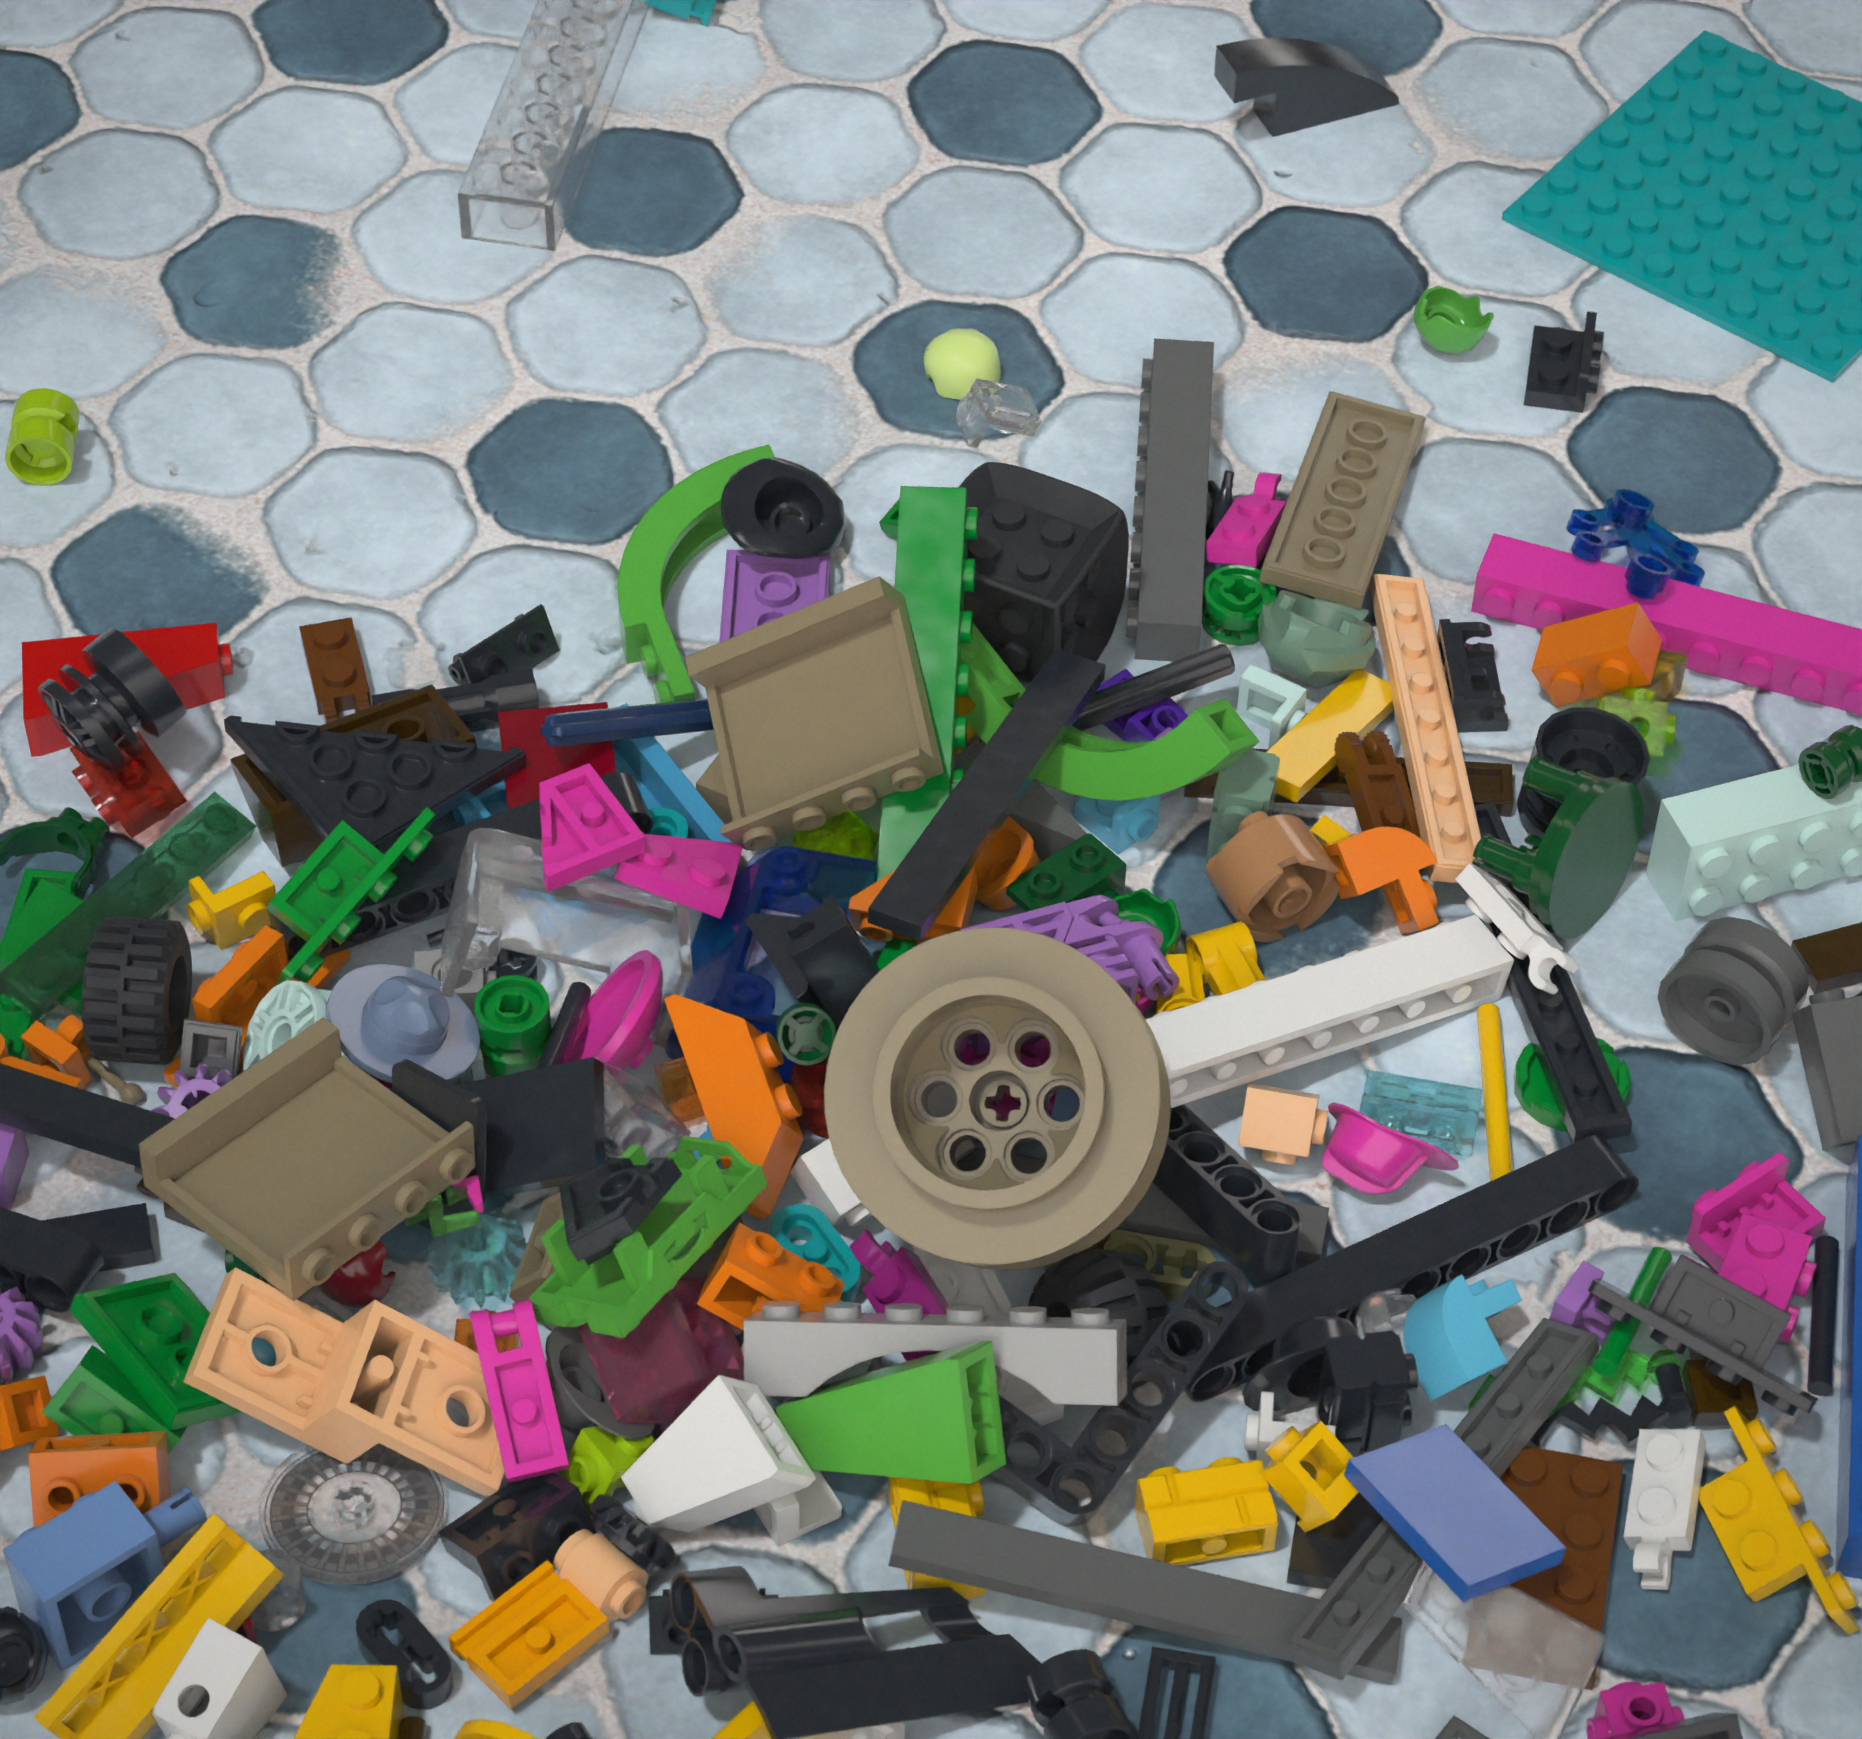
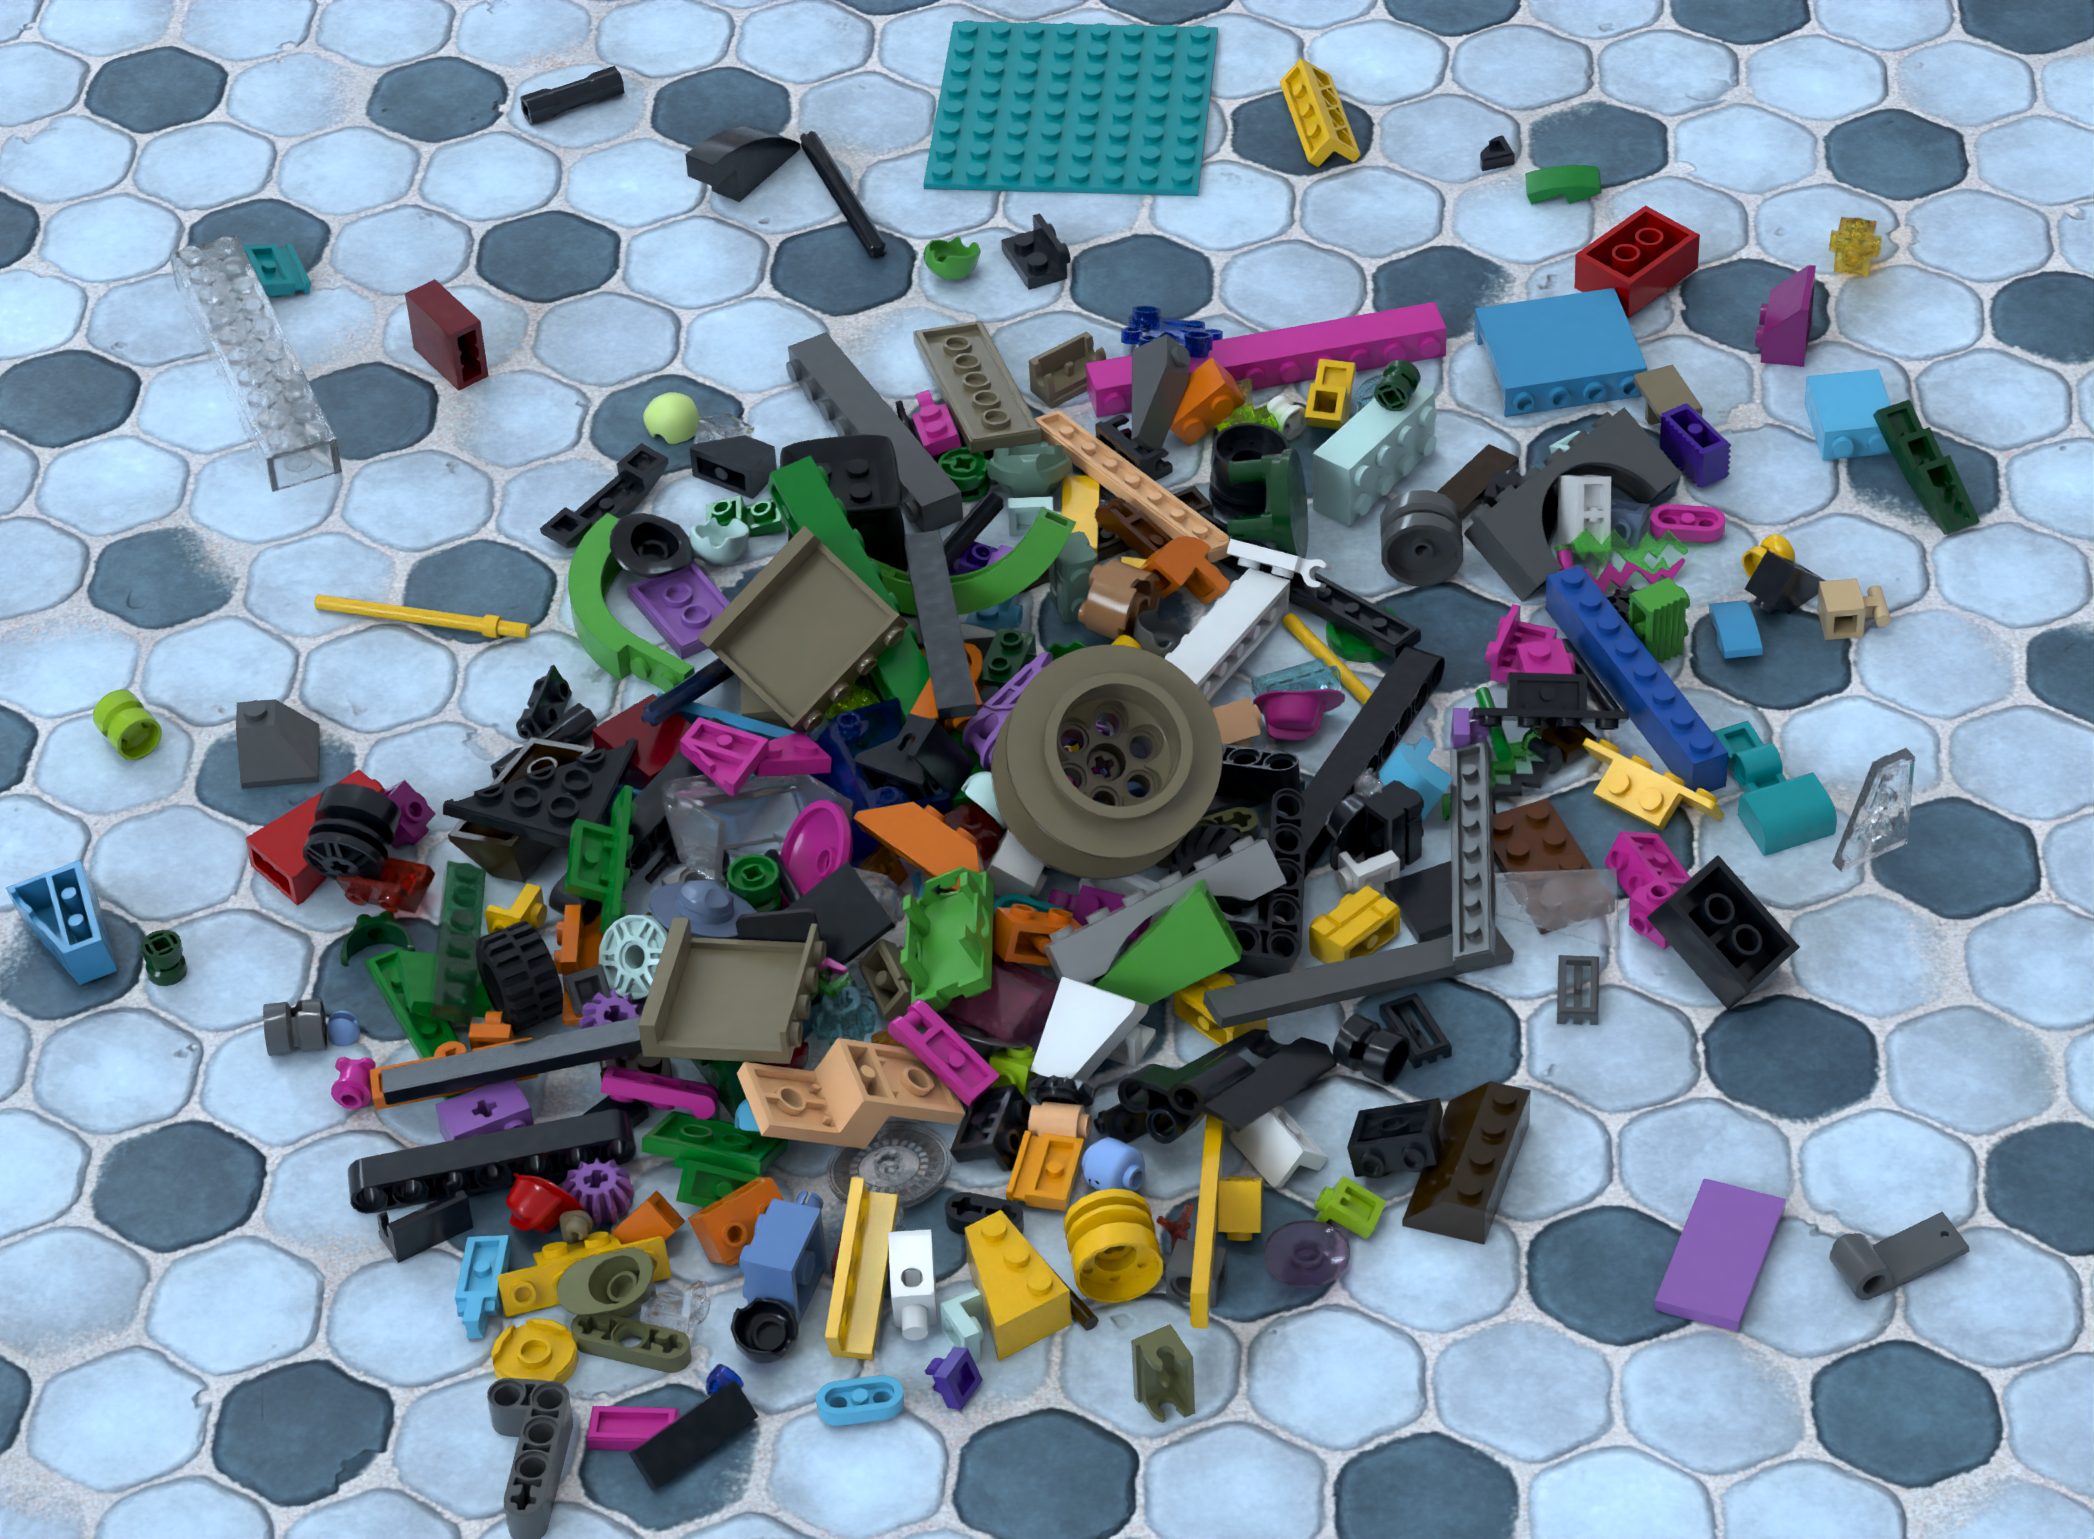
camera: 30 degrees left, 5 degrees down
reddish brown hinge [299,617,372,724] -> none
black plate [559,1158,683,1265] -> none
dark green wheel [776,1002,837,1065] -> none
yellow brick [1260,1421,1359,1532] -> none
tile [1344,1424,1566,1602] -> none
white plate [1623,1429,1706,1590] -> none
none -> dark grey slope [236,699,320,789]
none -> yellow bar [314,594,531,639]
none -> magenta brick [383,780,436,849]
none -> dark red brick [405,279,489,391]
none -> black slope [540,443,669,549]
none -> dark pink plate [600,1065,720,1119]
none -> black slope [689,435,777,499]
none -> light aqua hair [689,517,750,564]
none -> black axle [800,131,887,258]
none -> dark tan hinge [1029,331,1106,409]
none -> light blue head [1082,1137,1146,1192]
none -> dark grey slope [1131,334,1190,453]
none -> dark grey hair [1134,609,1190,658]
none -> white wheel [1262,395,1307,440]
none -> yellow brick [1304,359,1356,430]
none -> dark pink bracket [1605,831,1691,897]

